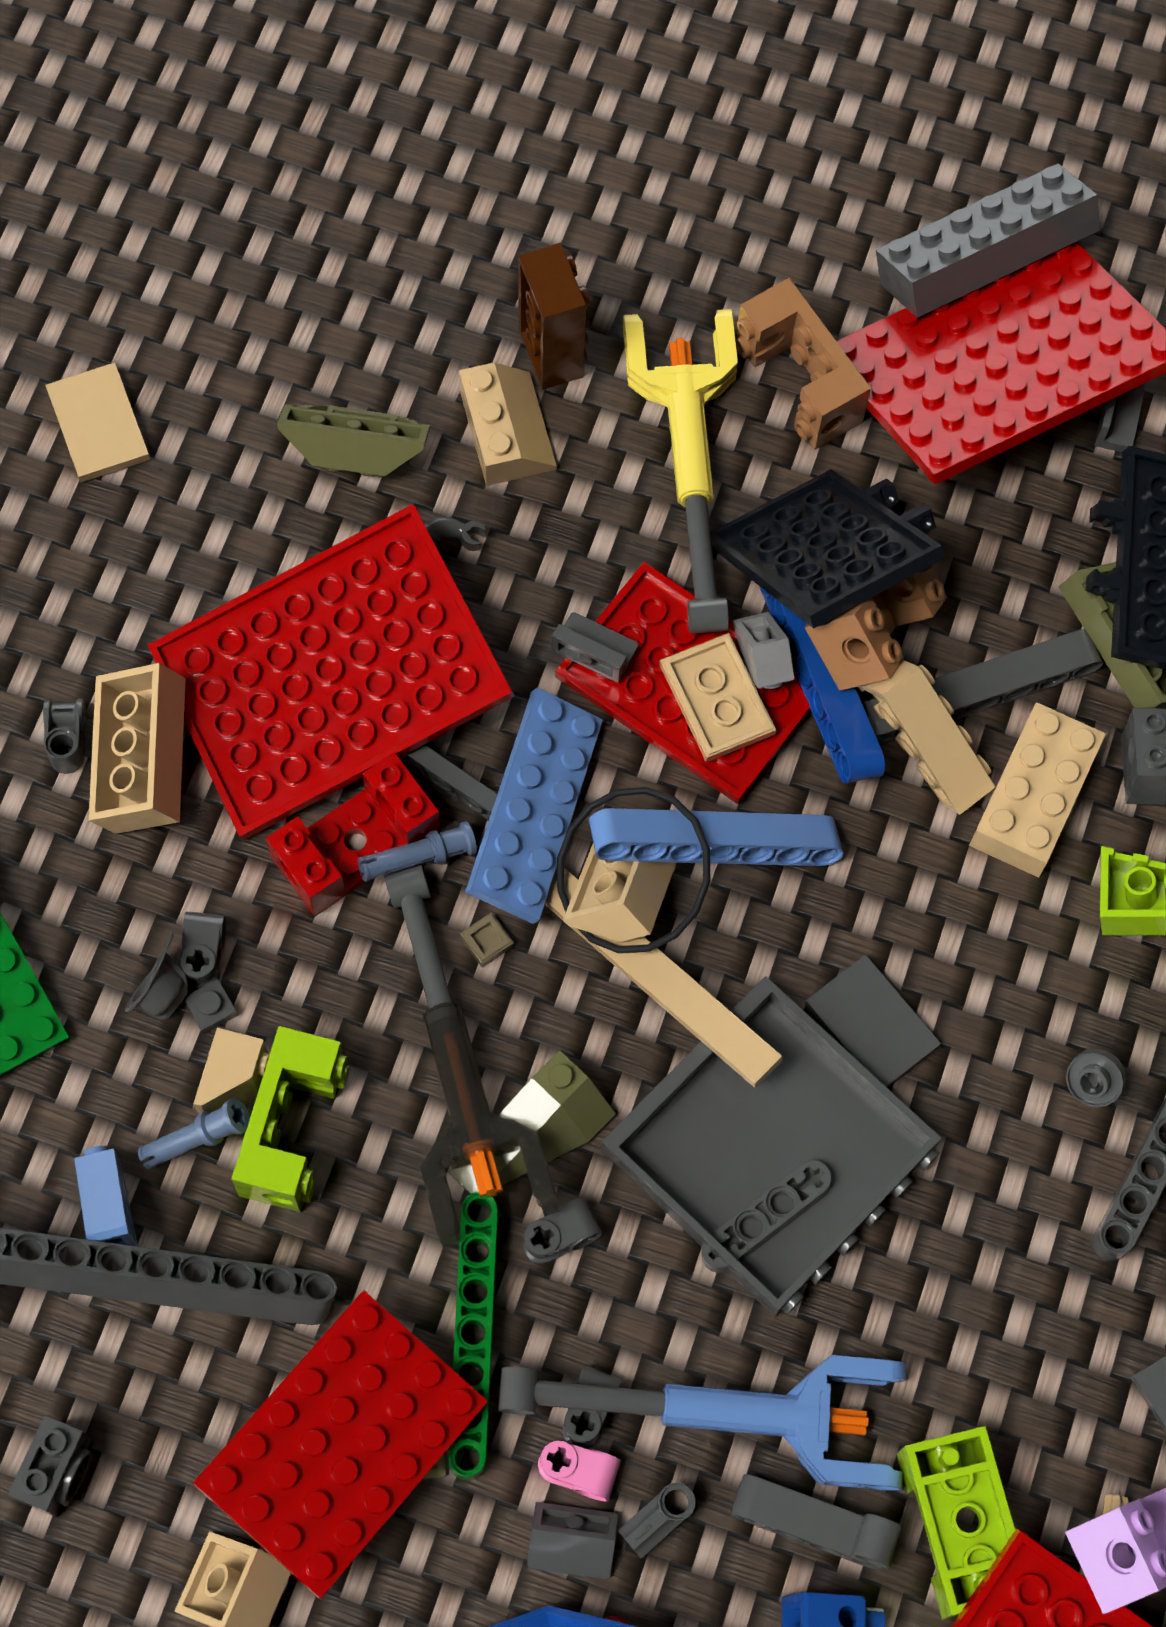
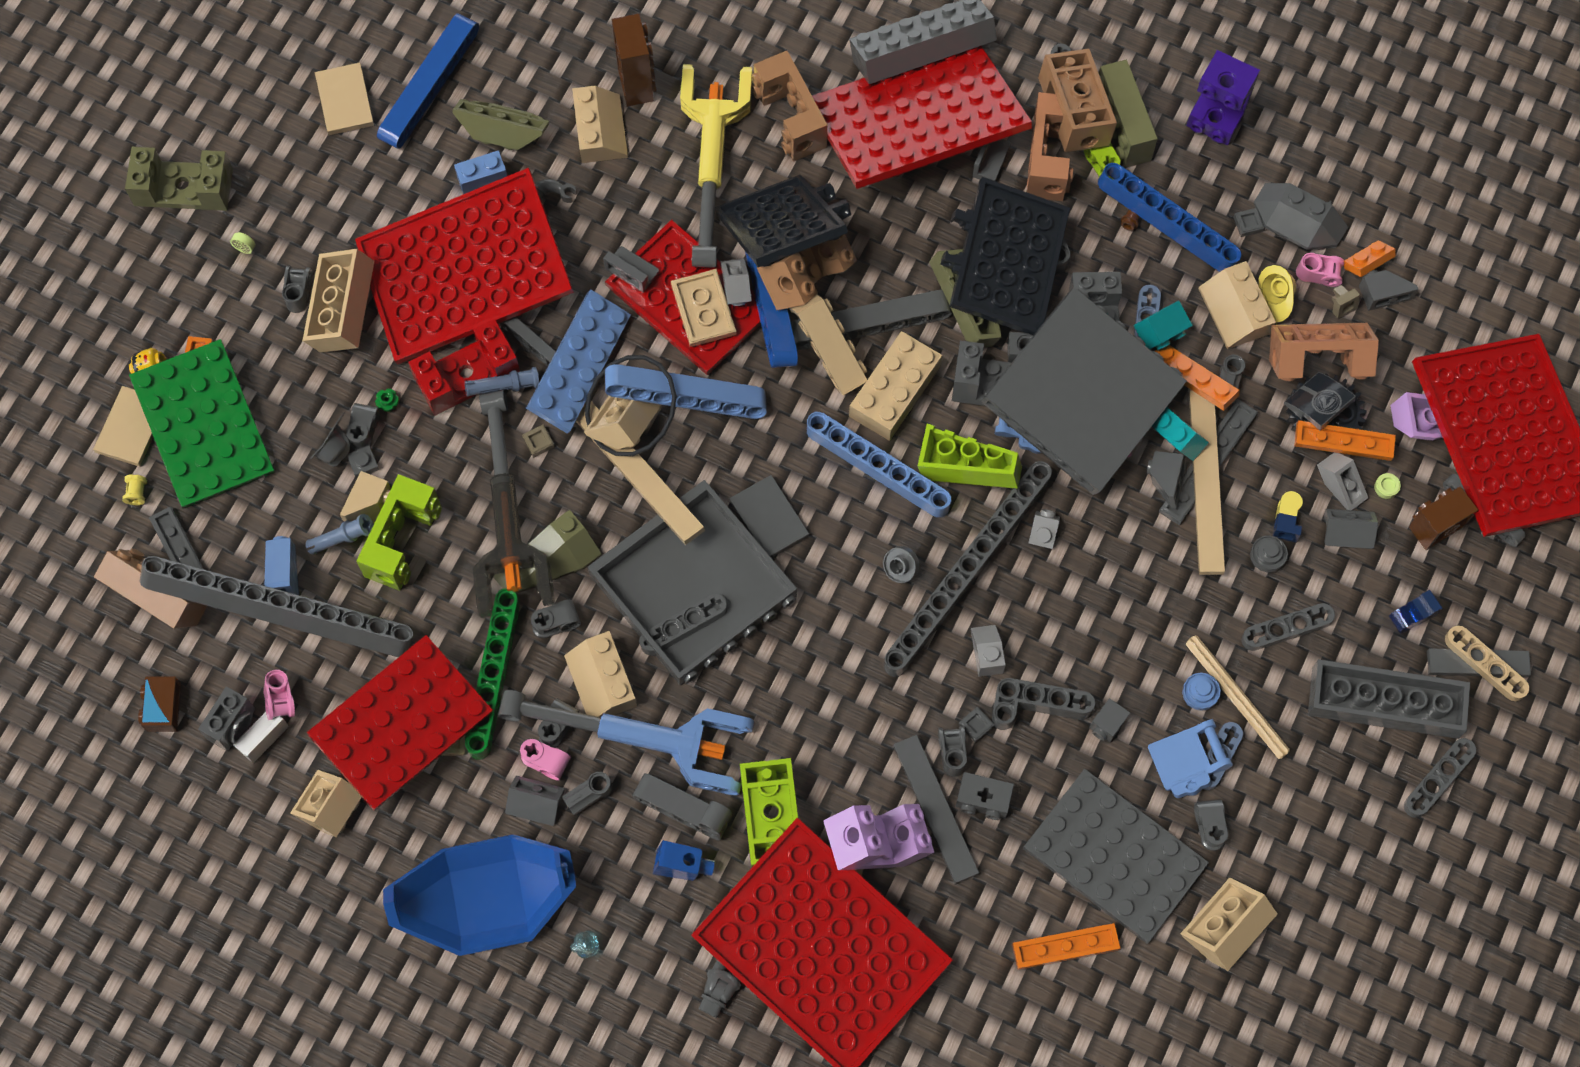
camera: 10 degrees right, 0 degrees up
none -> white panel [234,712,289,763]
none -> bright pink piece [263,670,295,720]
none -> green plate [375,389,399,412]
none -> blue beam [377,13,479,149]
none -> medium blue brick [454,150,507,194]
none -> tan slope [564,631,637,718]
none -> medium blue beam [807,412,951,517]

